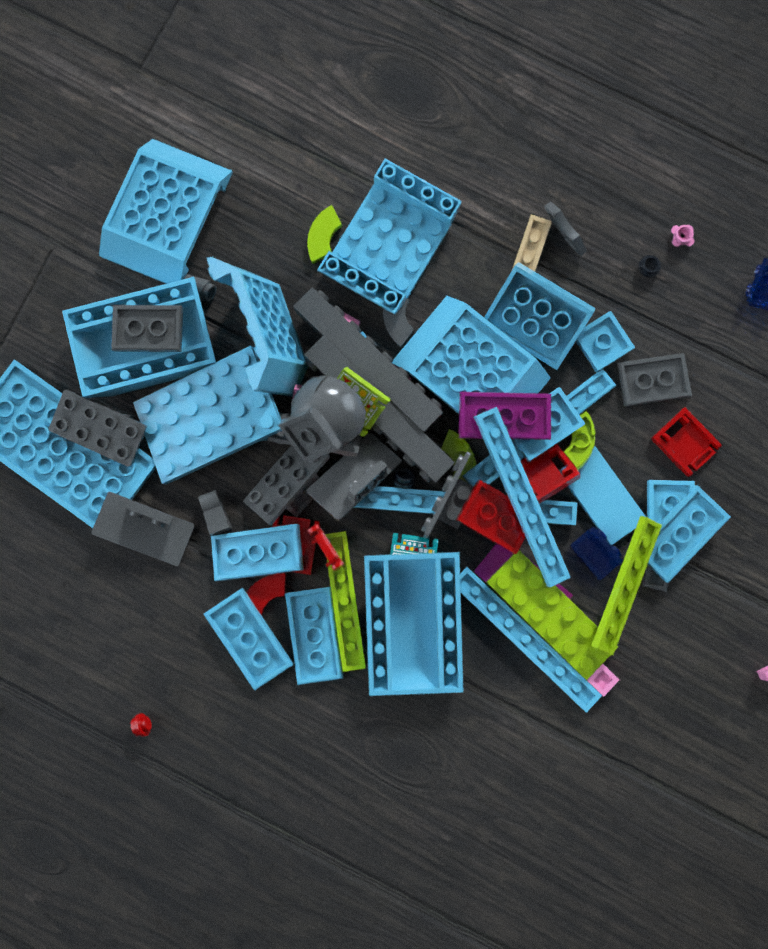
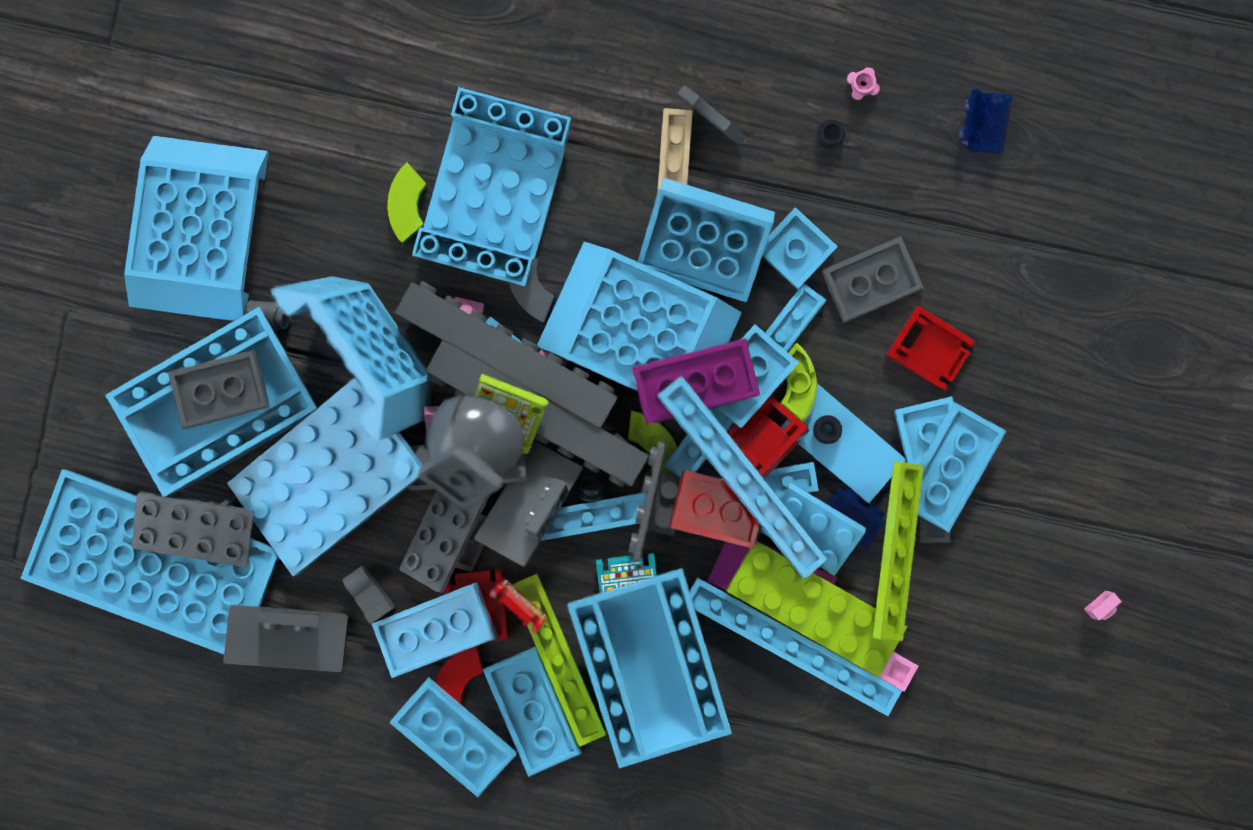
camera: 15 degrees left, 5 degrees up
none -> medium azure plate [760,483,866,576]
none -> black plate [813,415,842,444]

